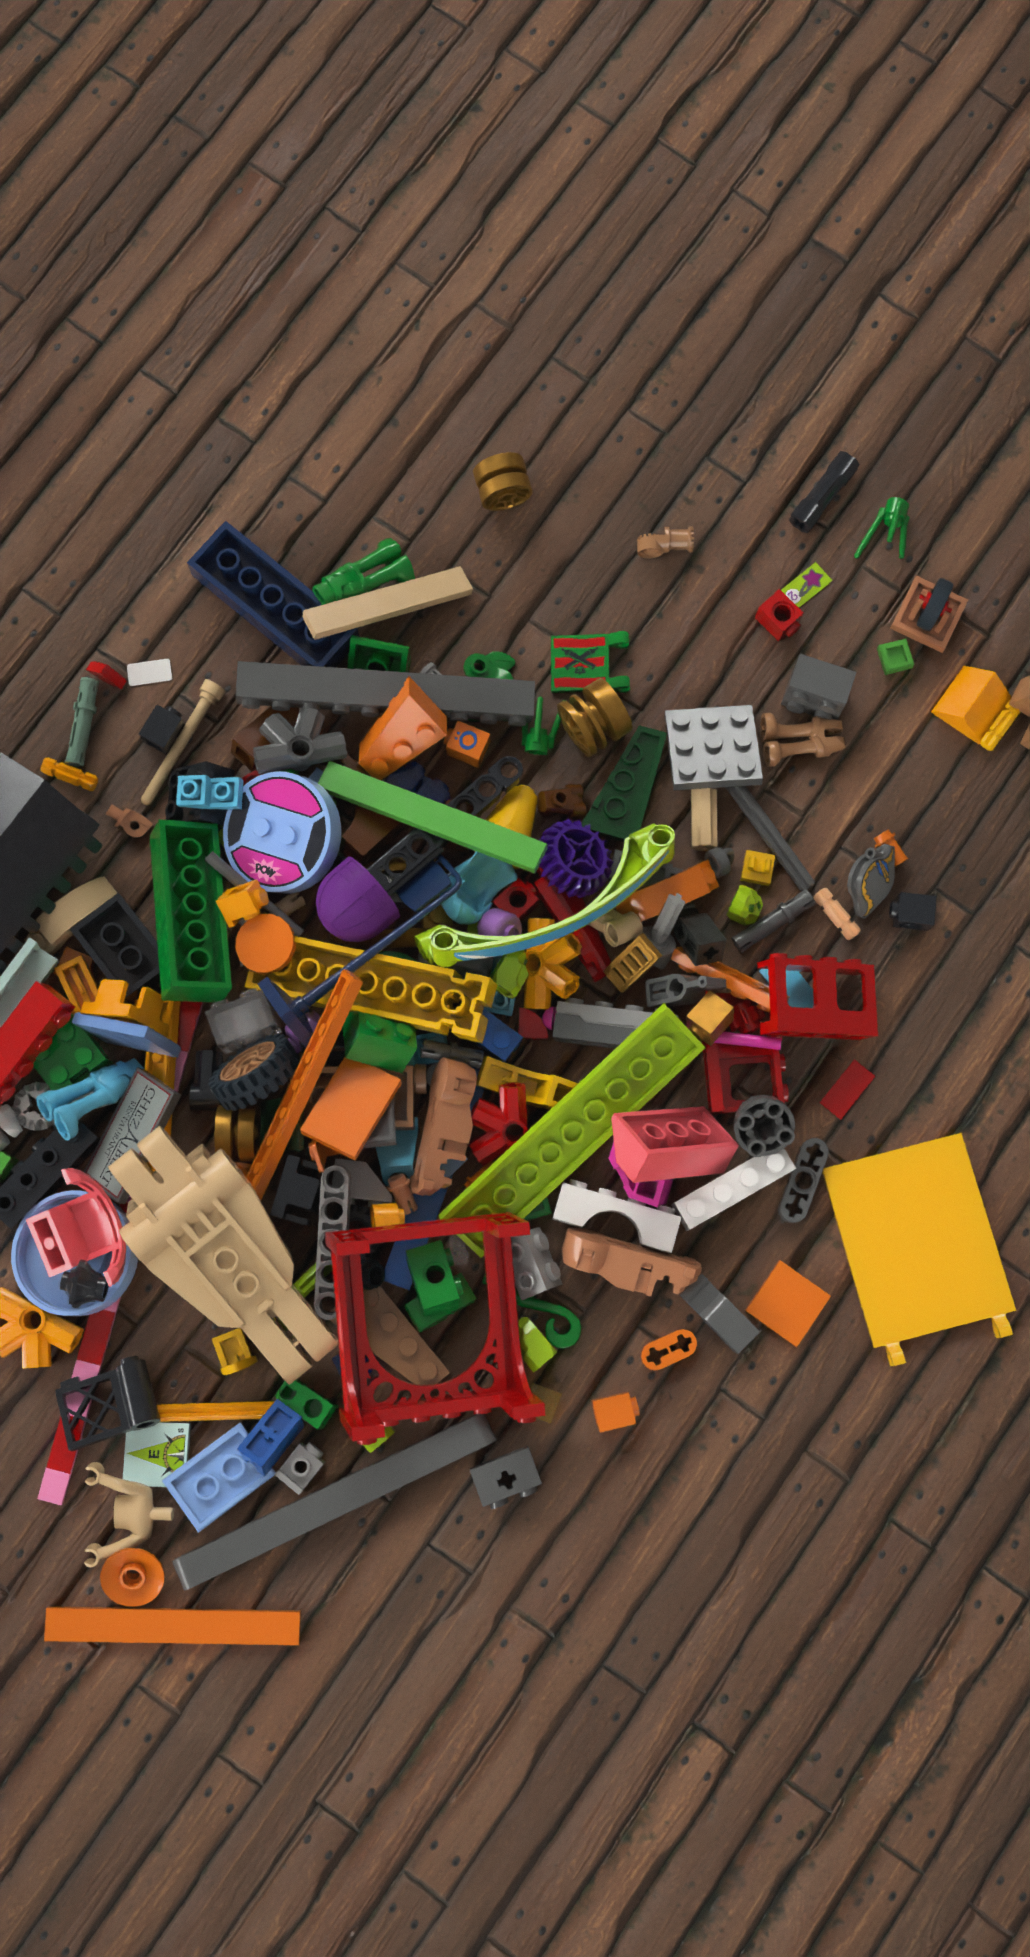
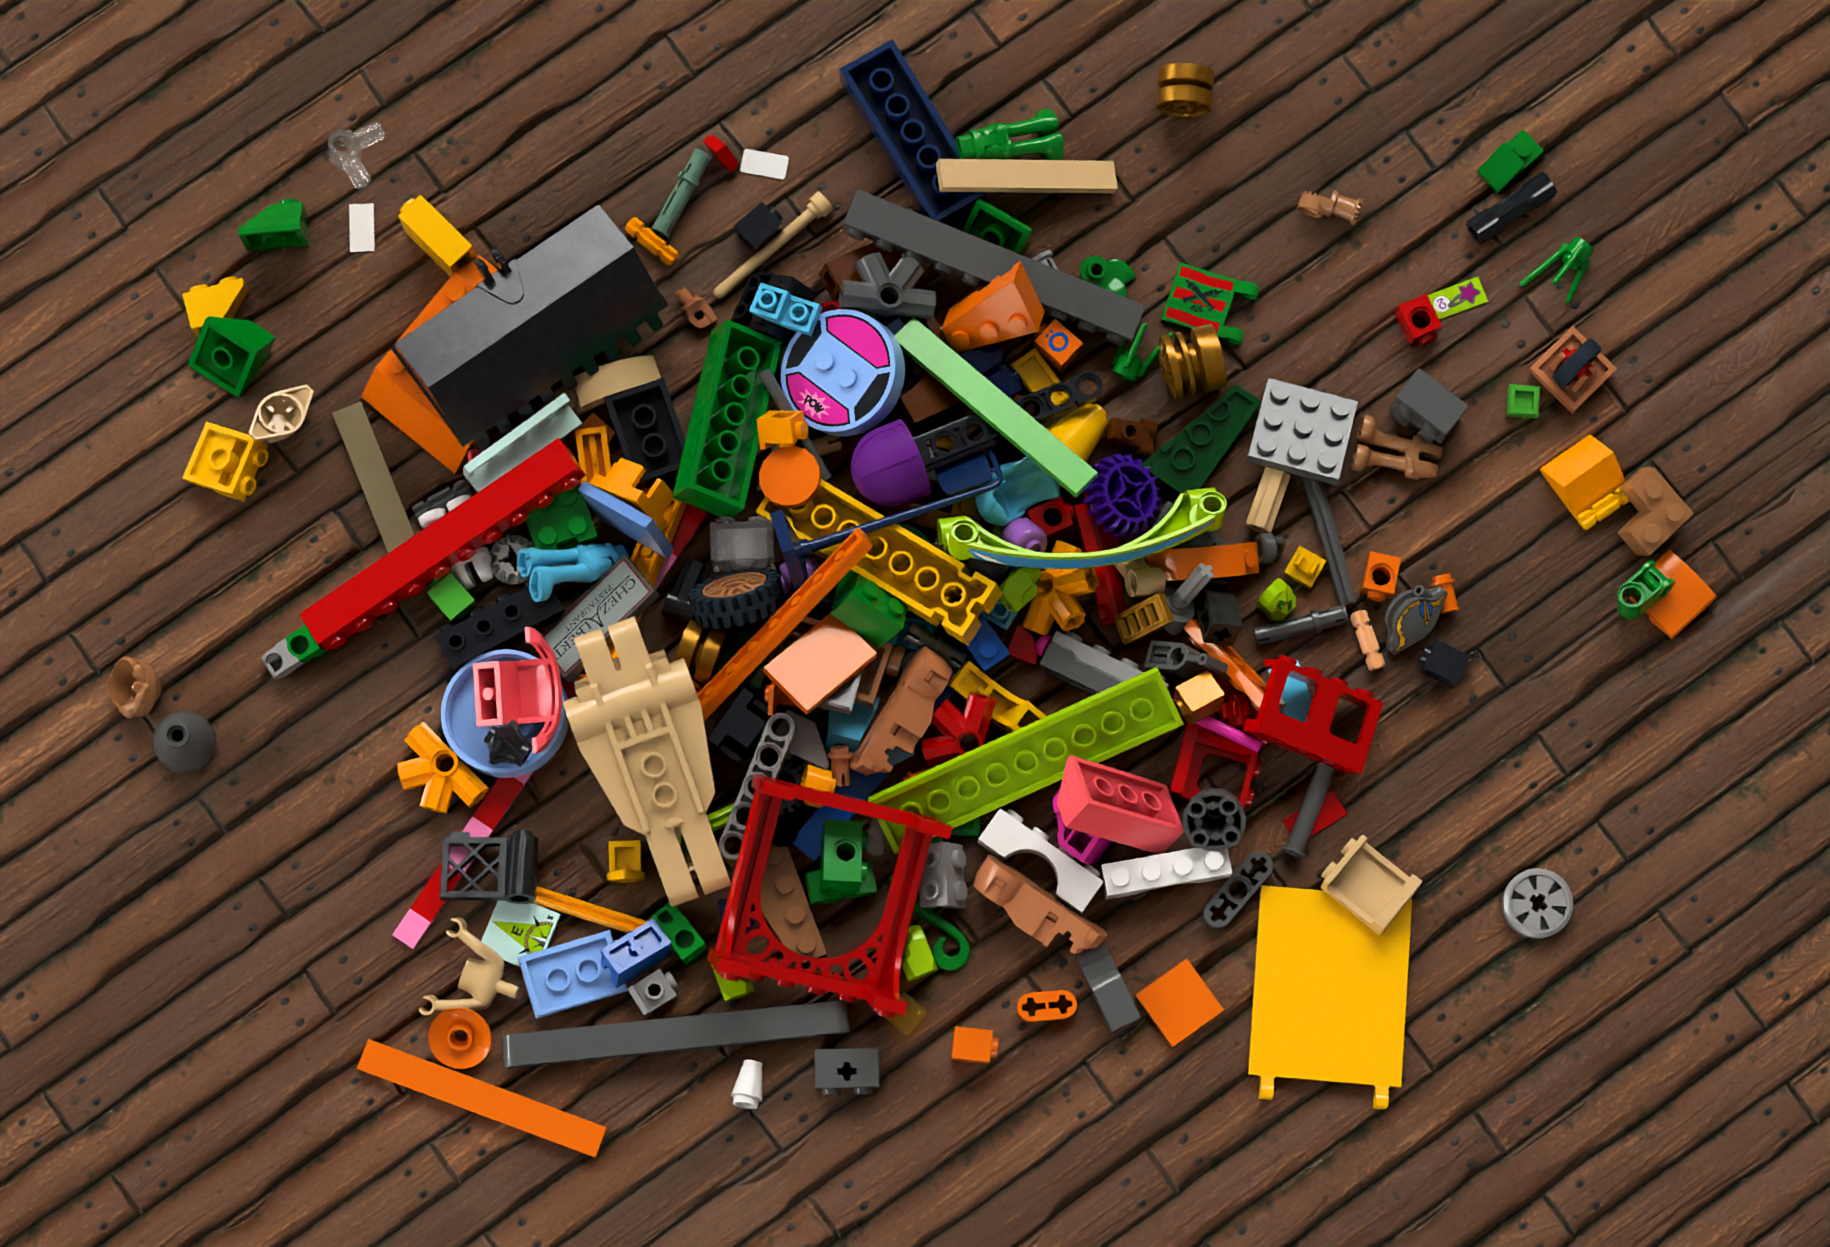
camera: 20 degrees right, 0 degrees up
none -> white cone [731,1060,762,1109]
none -> yellow tile [1010,348,1069,406]
none -> dark grey pin [1281,763,1337,858]
none -> tan panel [1320,834,1423,936]
none -> orange brick [1360,551,1401,602]
none -> green slope [1477,129,1544,193]

